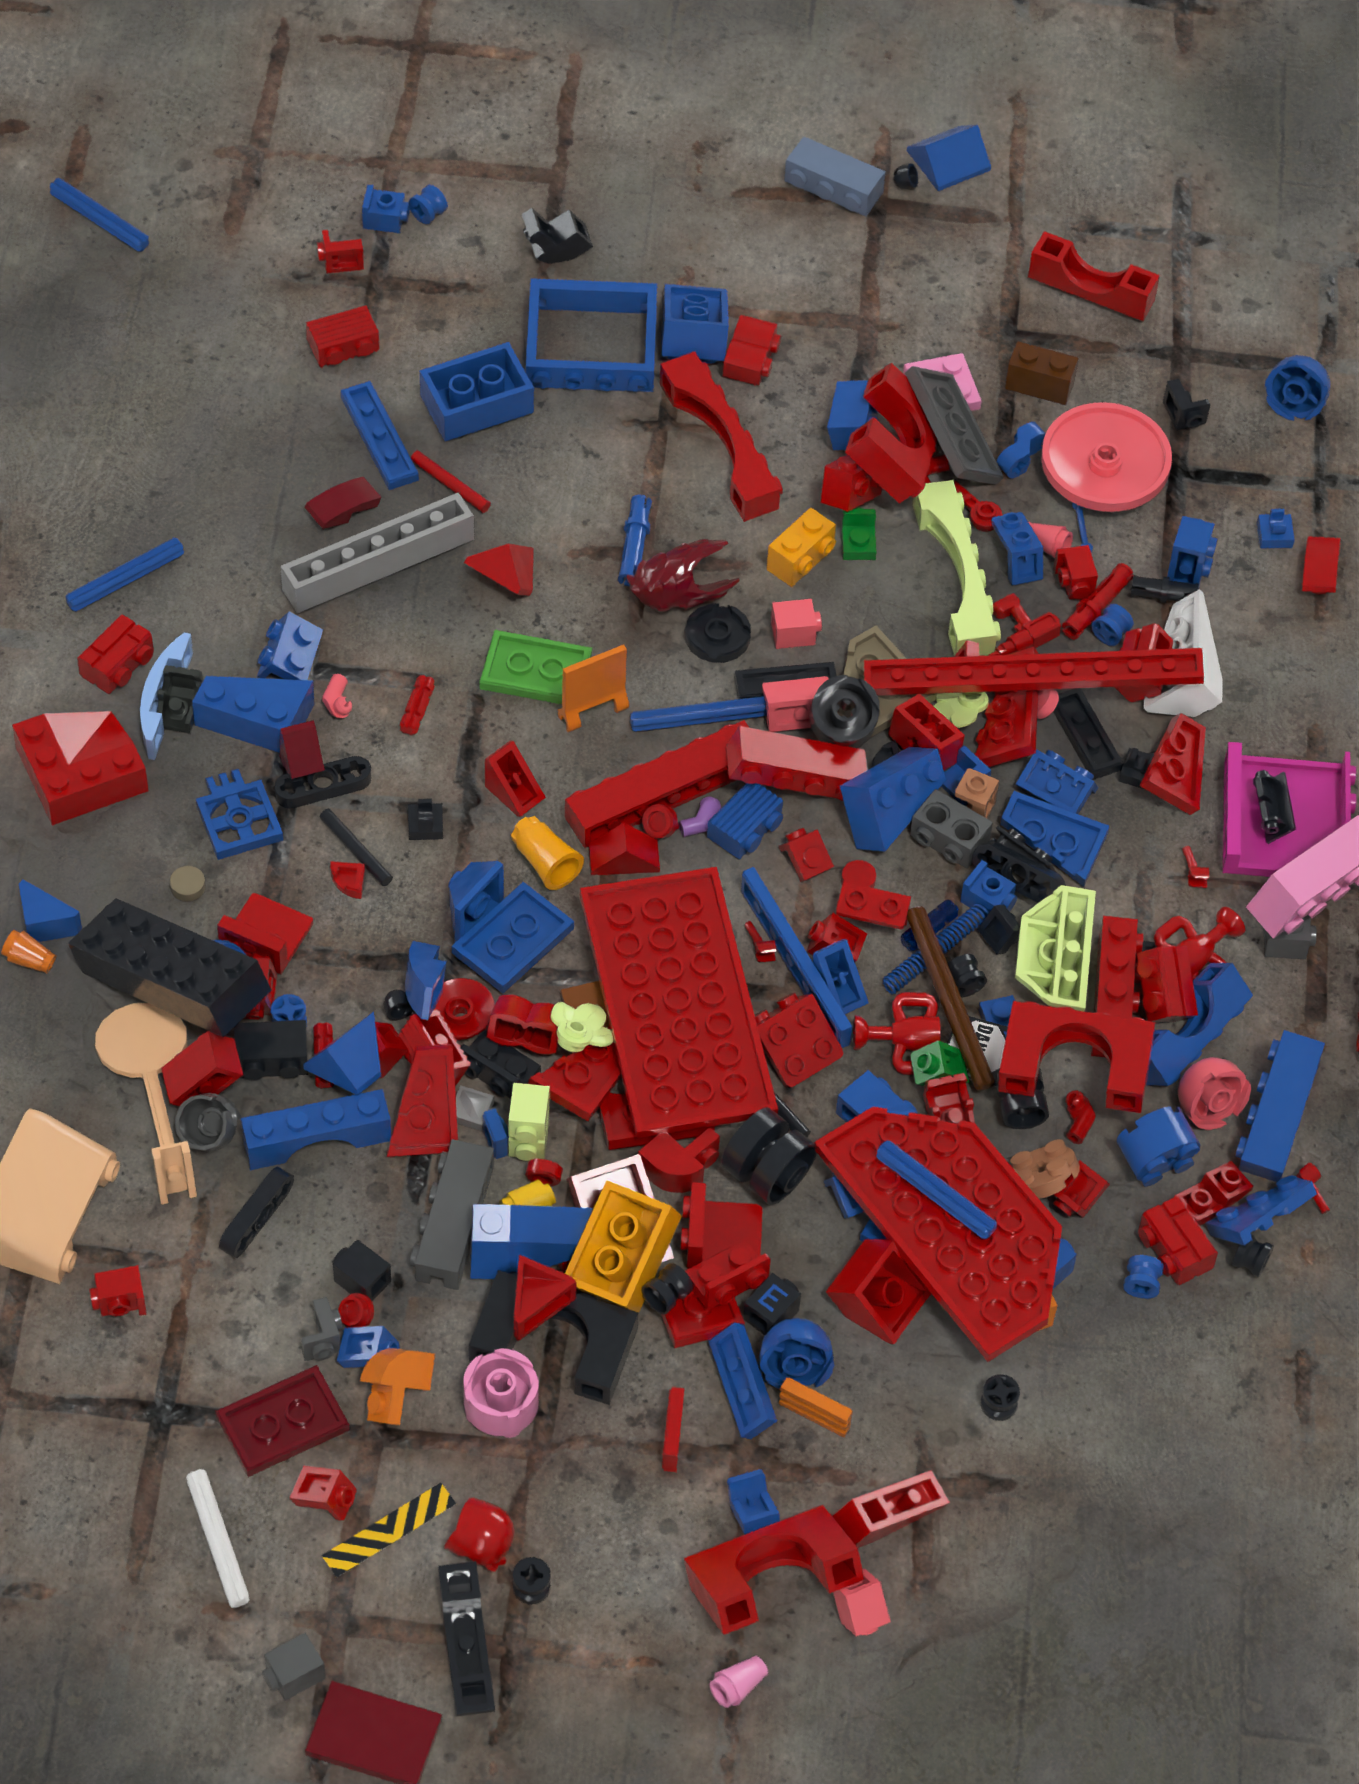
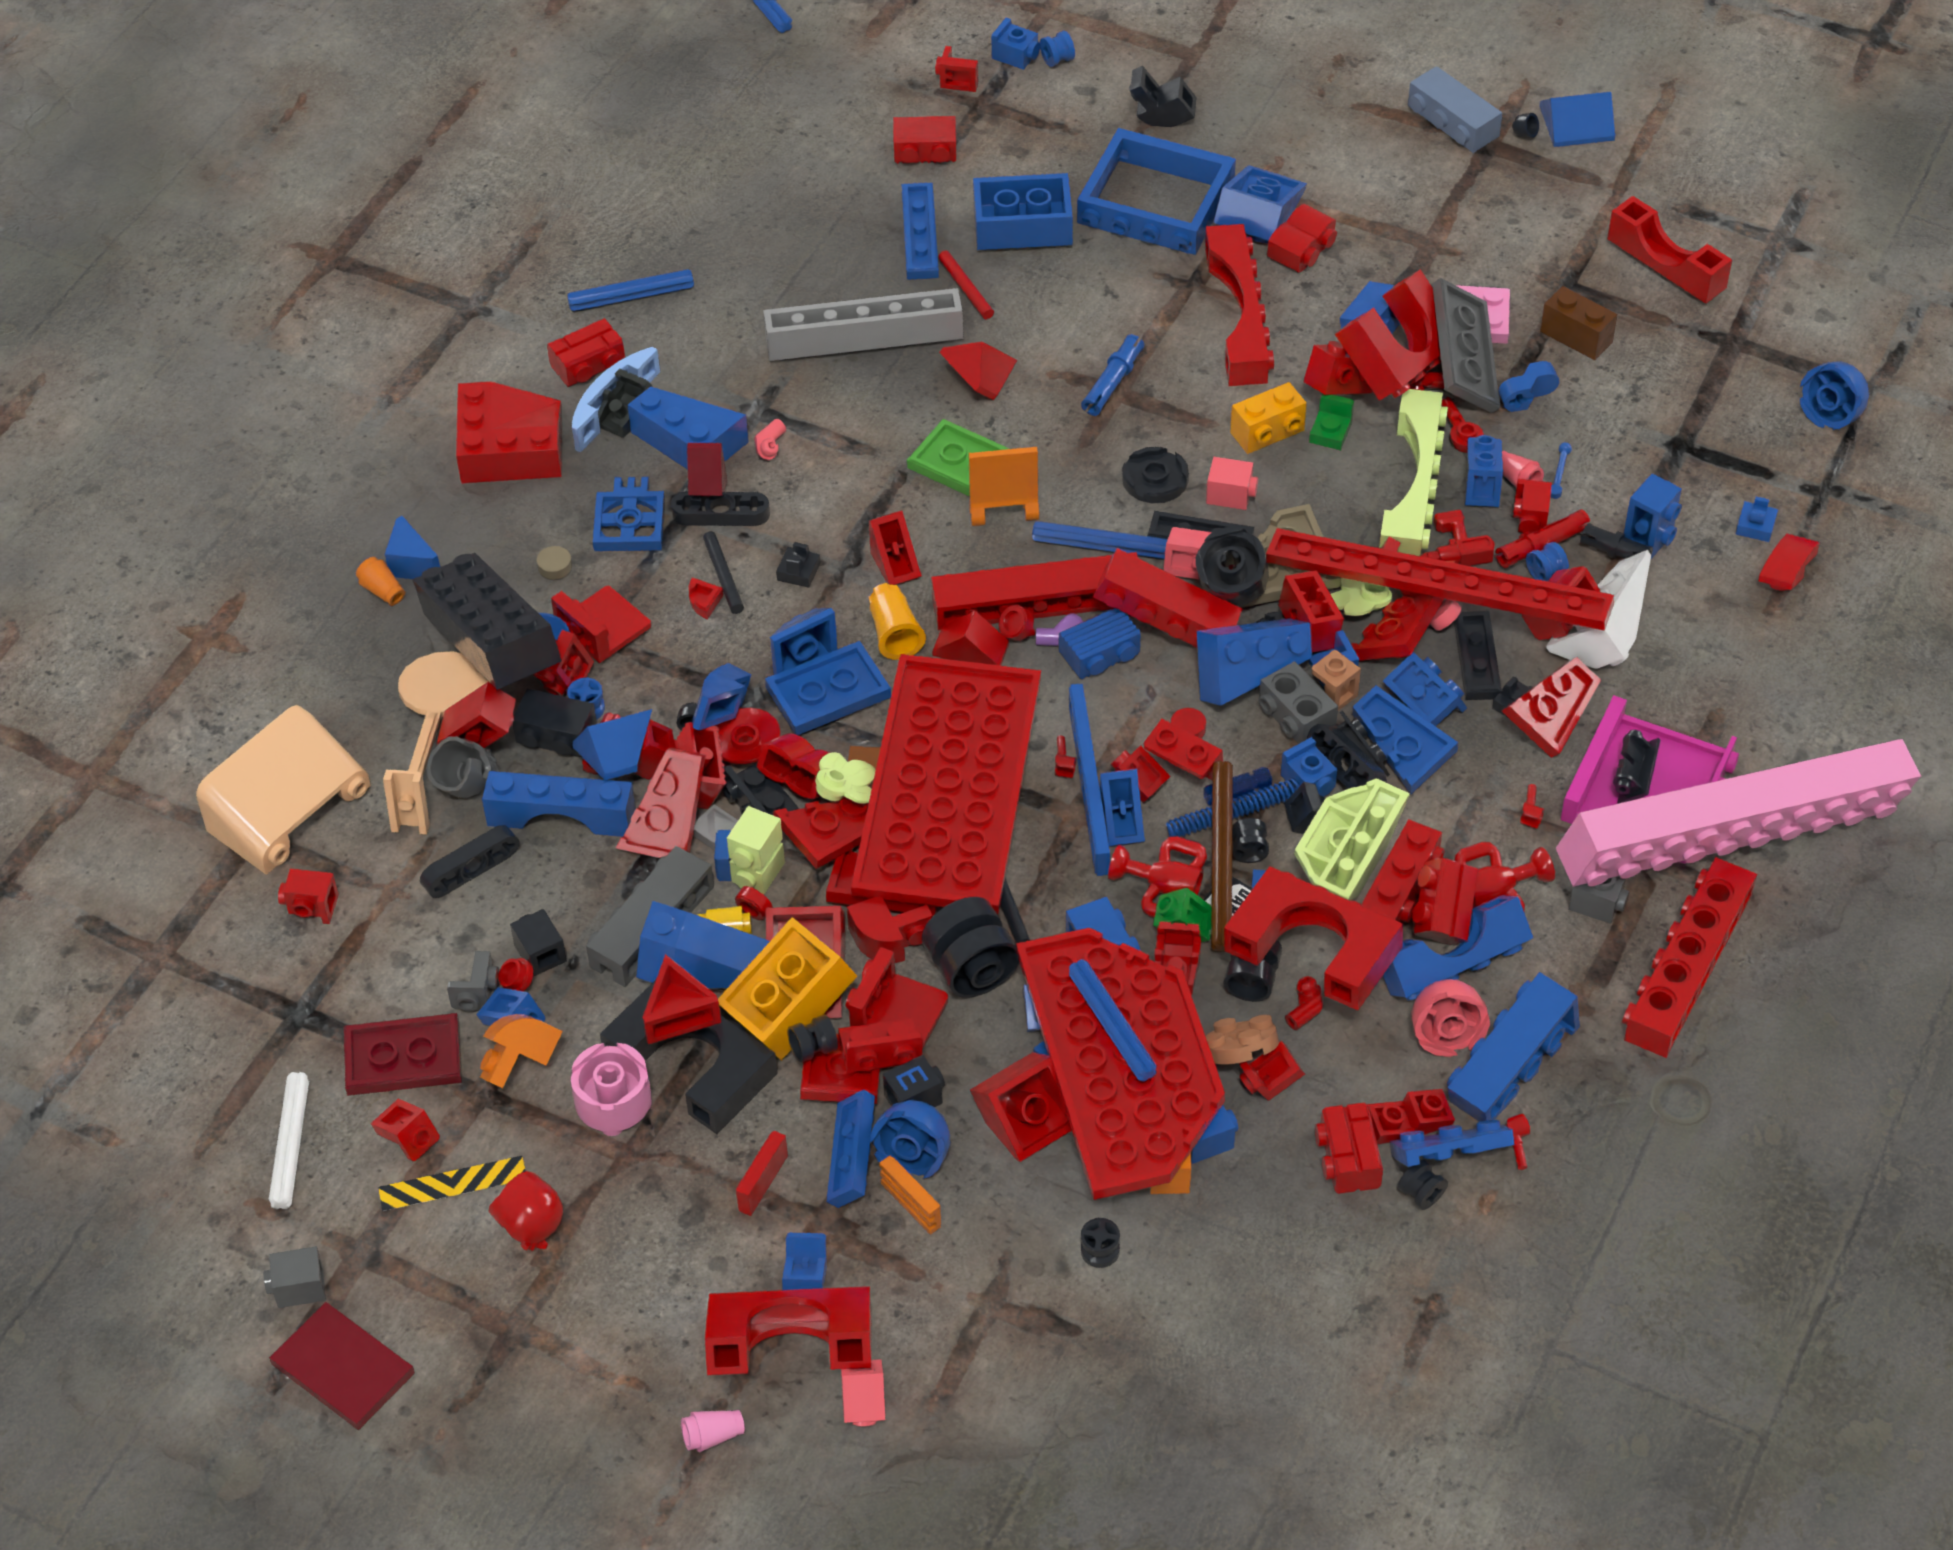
camera: 25 degrees right, 5 degrees down
bracket [257,611,323,680] -> none
dark red slope [305,476,381,529] -> none
red axle [400,675,435,735] -> none
black slope [438,1561,495,1717] -> none
black wheel [513,1557,551,1605] -> none
dark red head [626,539,740,612] -> none
red bracket [755,992,843,1087] -> none
red bracket [778,827,834,882] -> none
red slope [832,1470,950,1548] -> none
coral dish [1041,402,1172,512] -> none
blue brick [1116,1106,1201,1187] -> none
blue wheel [1123,1255,1164,1299] -> none
black bracket [1163,379,1210,431] -> none

